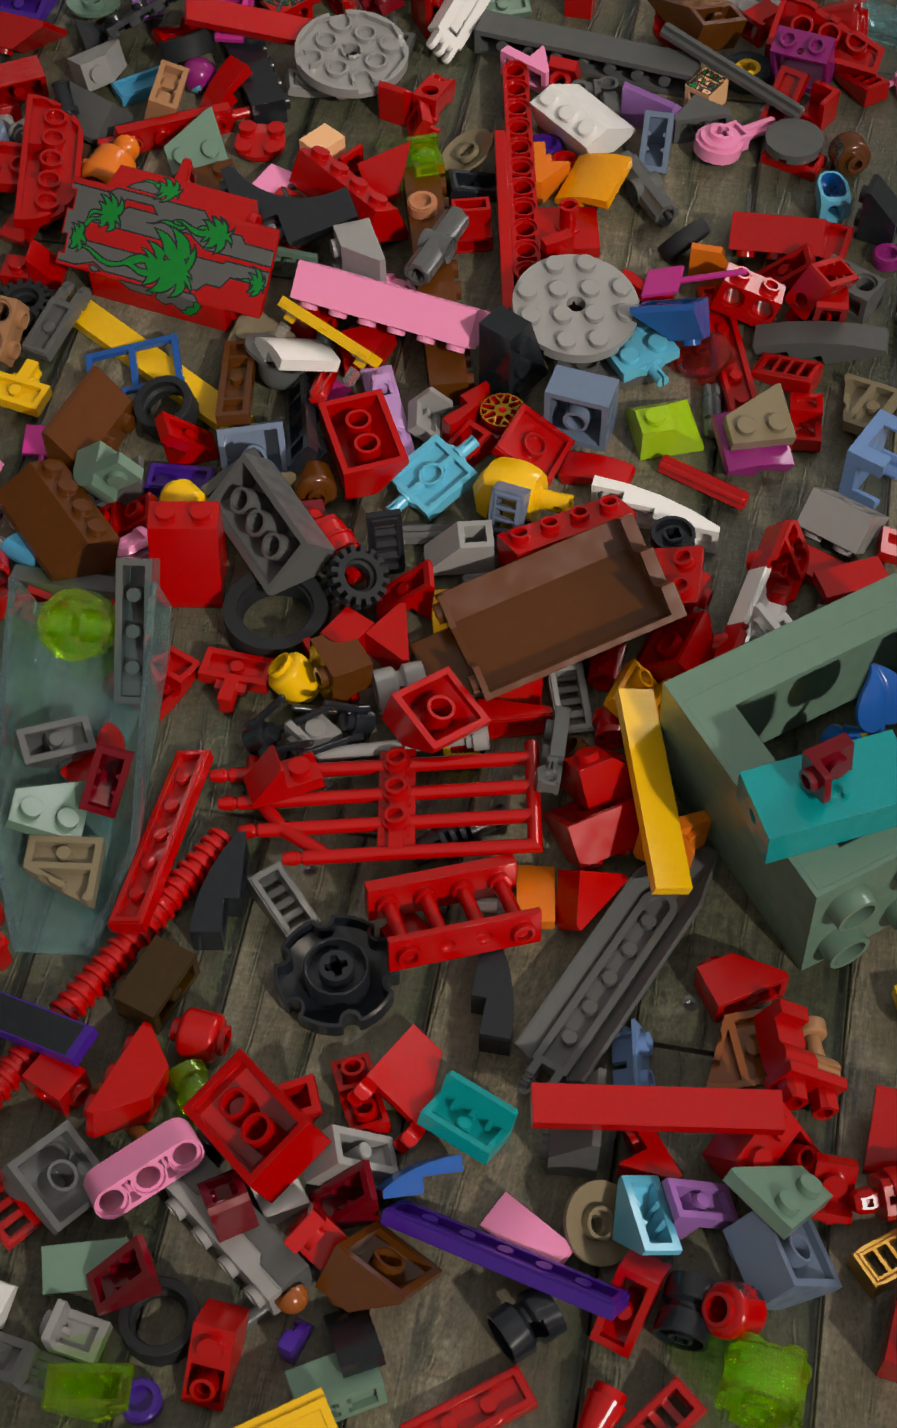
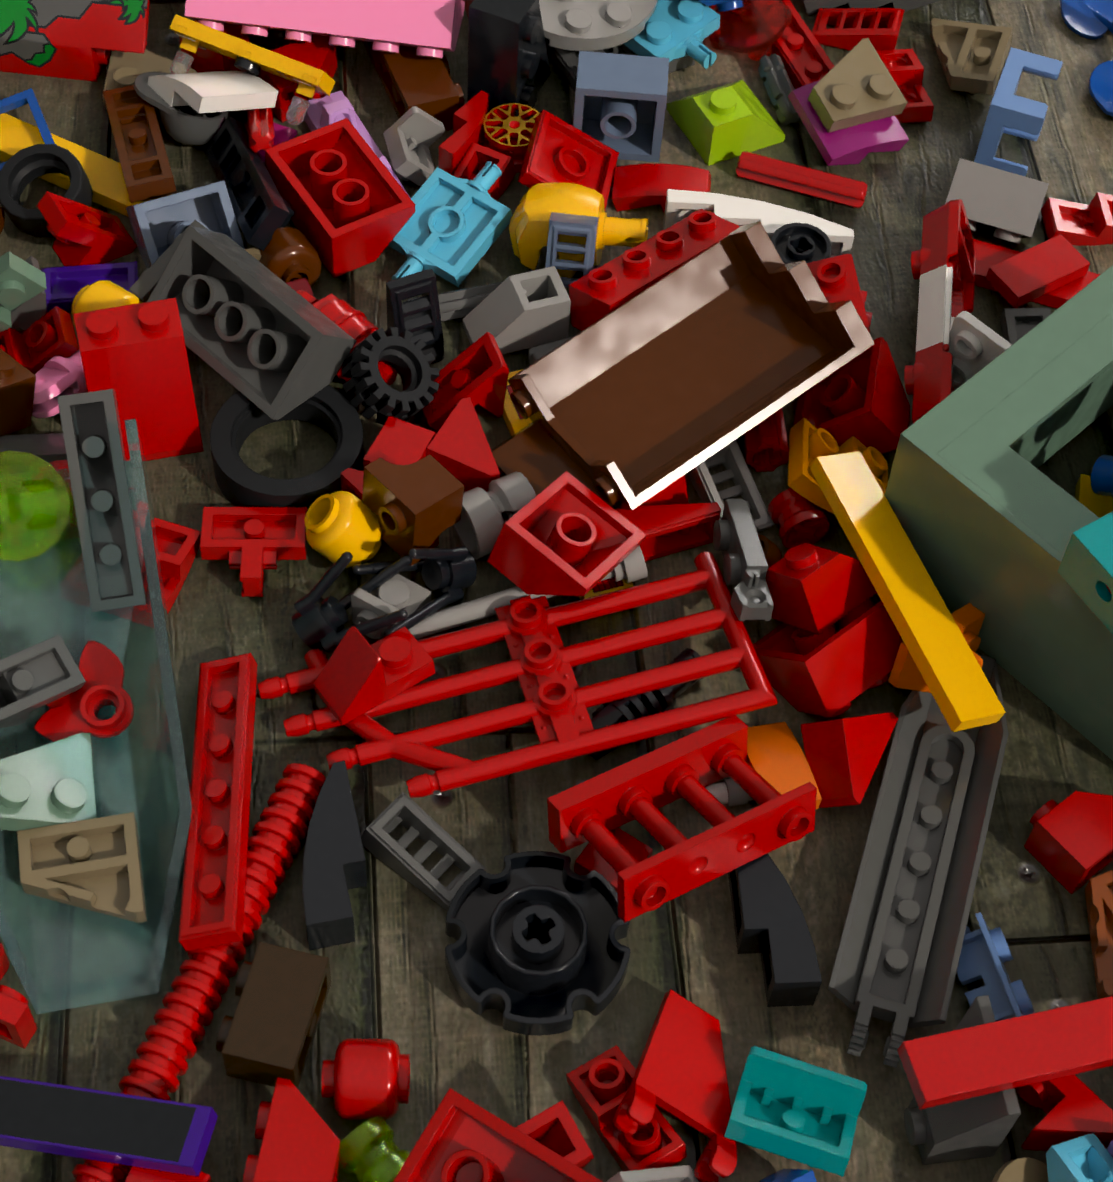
camera: 20 degrees left, 0 degrees up
dark red slope [78,742,135,819] -> none

